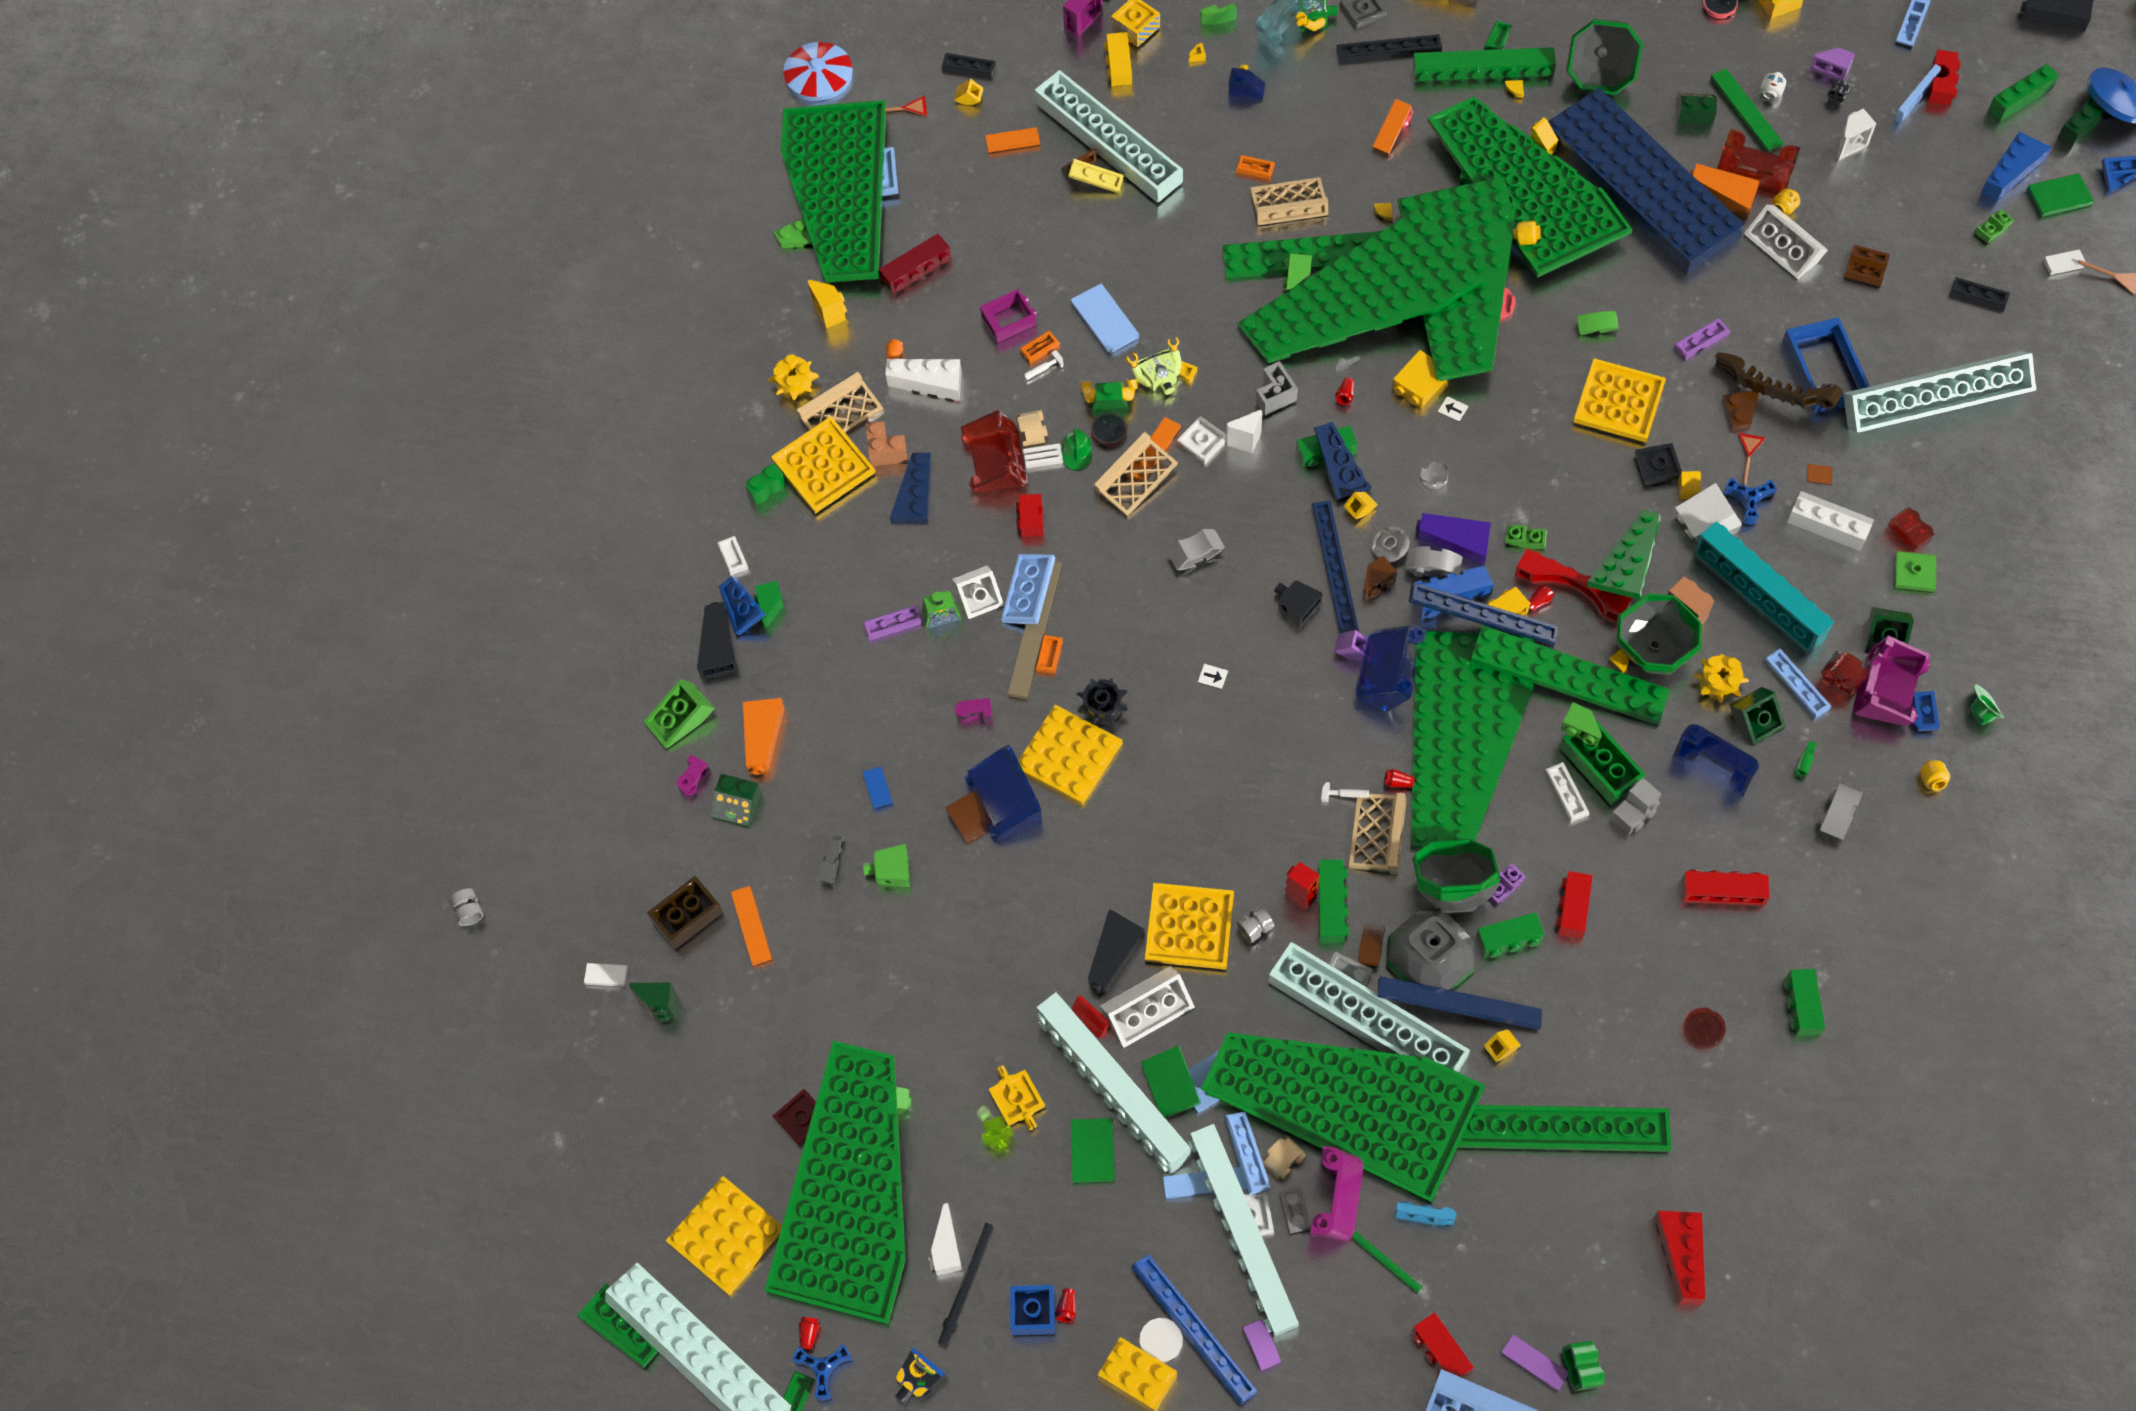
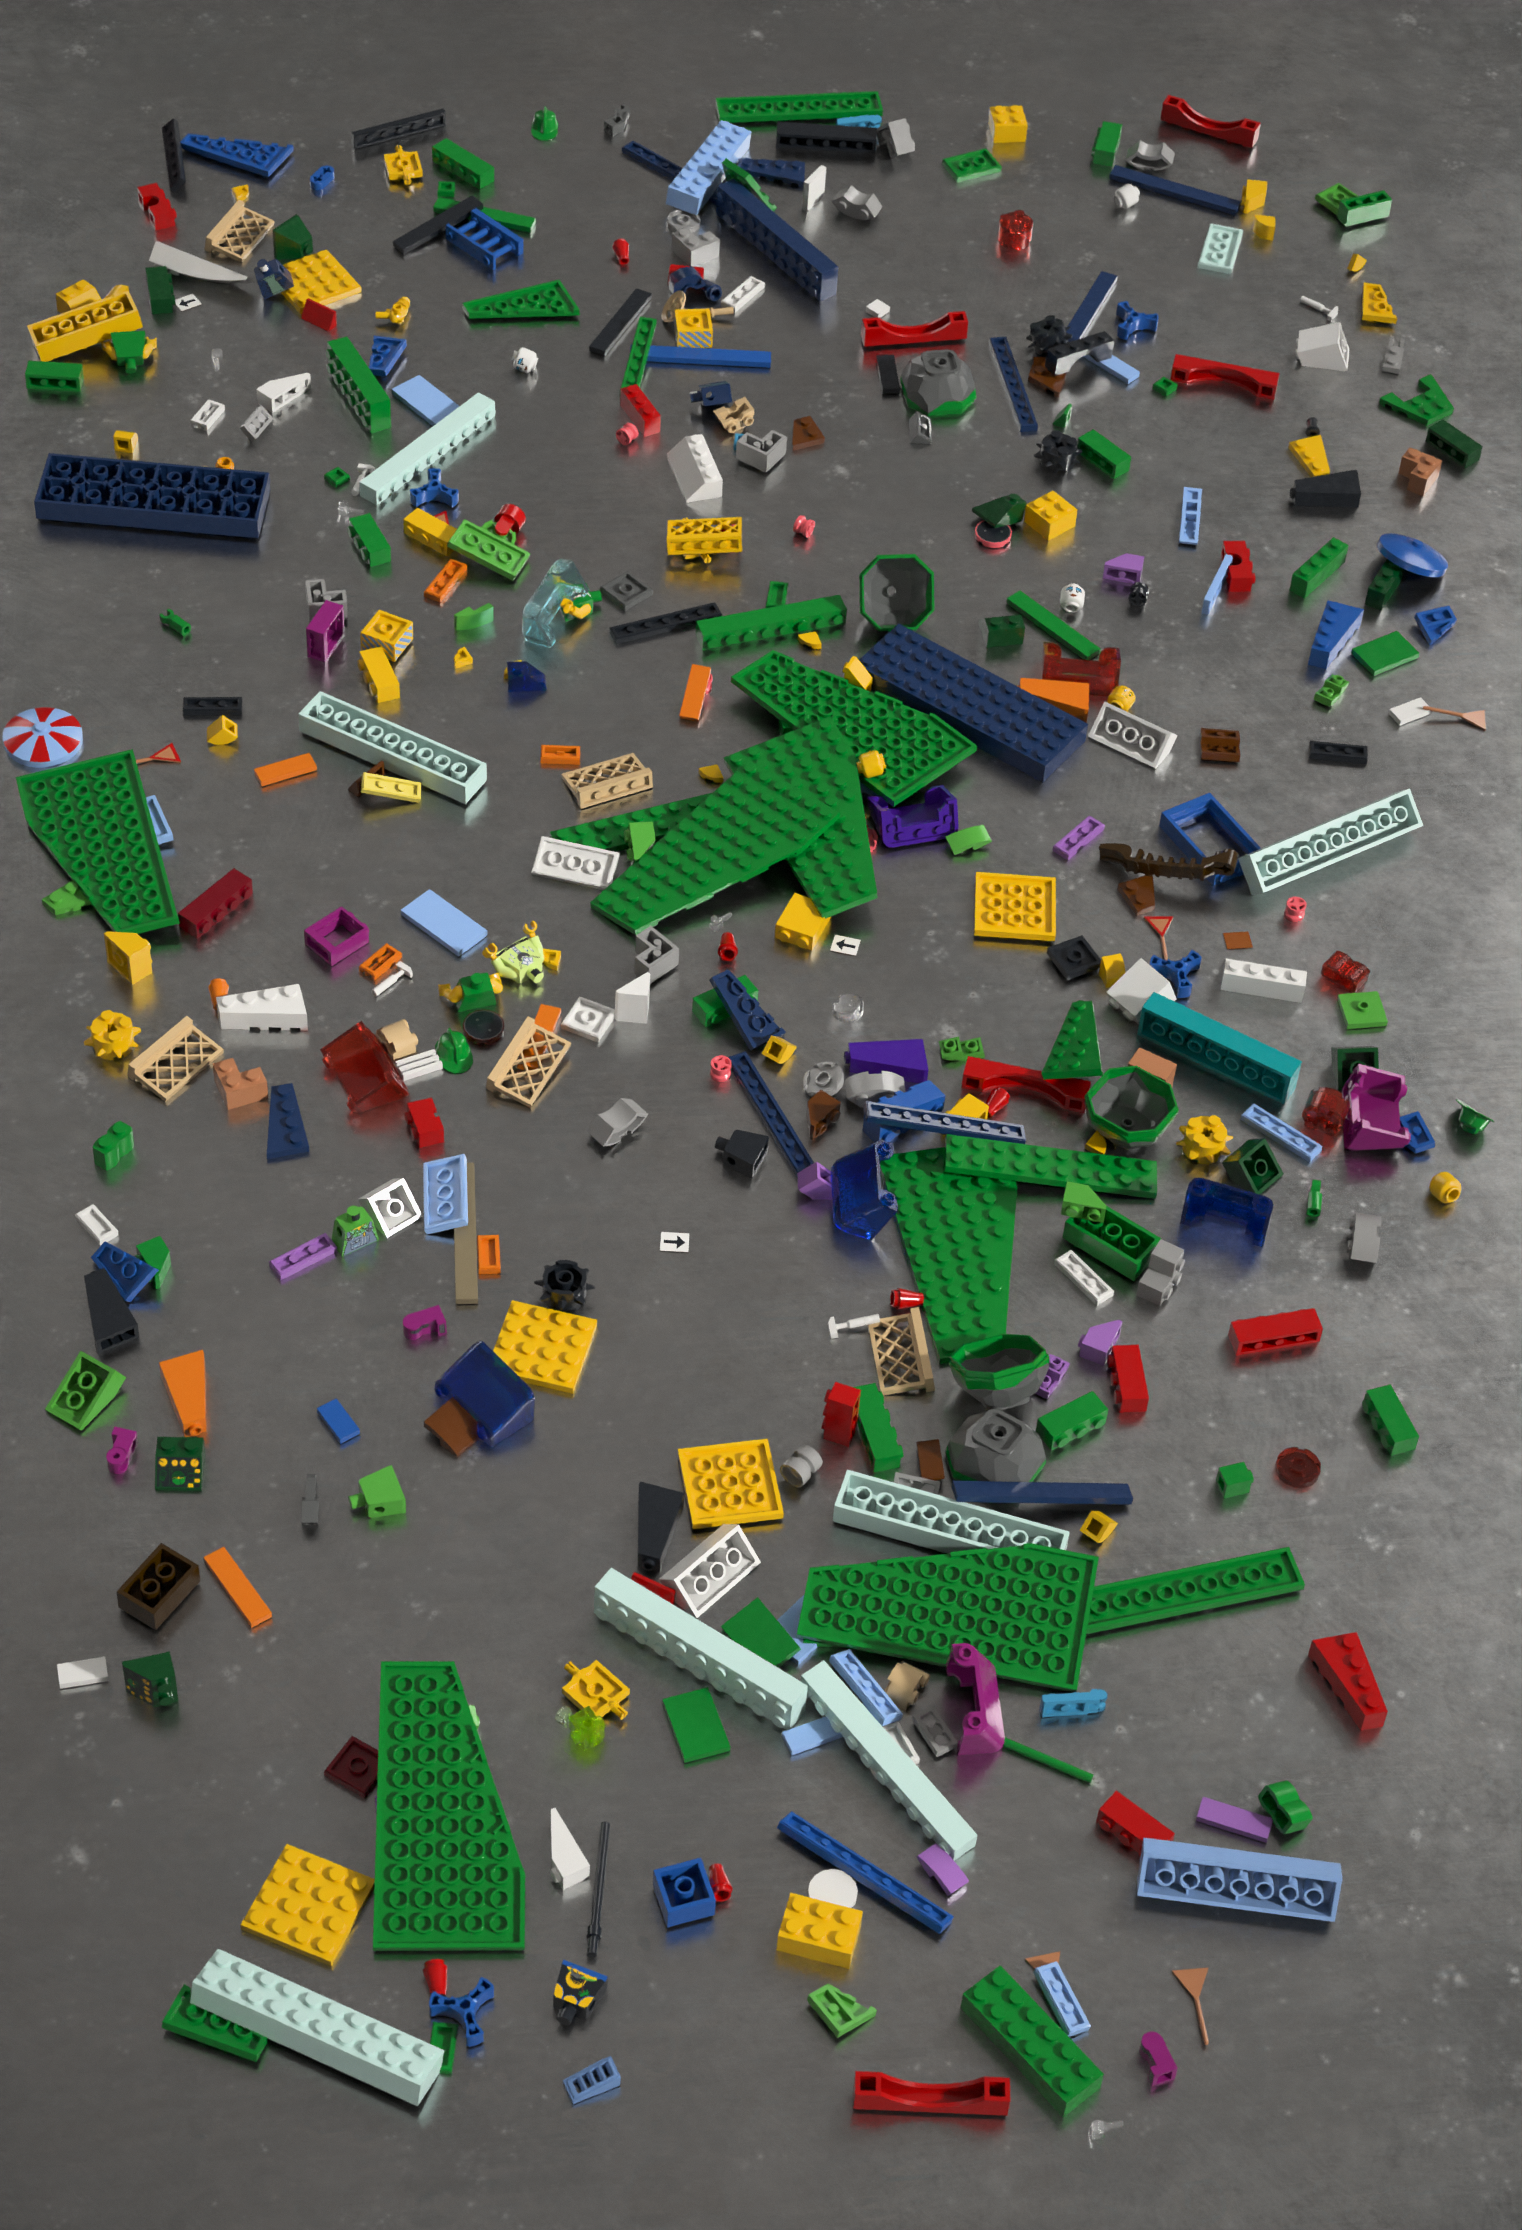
camera: 25 degrees left, 15 degrees down
yellow plate [771,416,876,514] -> none
white slope [1837,109,1876,160] -> none
none -> white tile [531,836,620,890]
none -> coral wheel [710,1055,732,1082]
none -> dark purple windscreen [867,785,959,847]
none -> medium lavender slope [1078,1320,1123,1366]
none -> green brick [1216,1462,1254,1499]
none -> coral wheel [1284,896,1306,922]

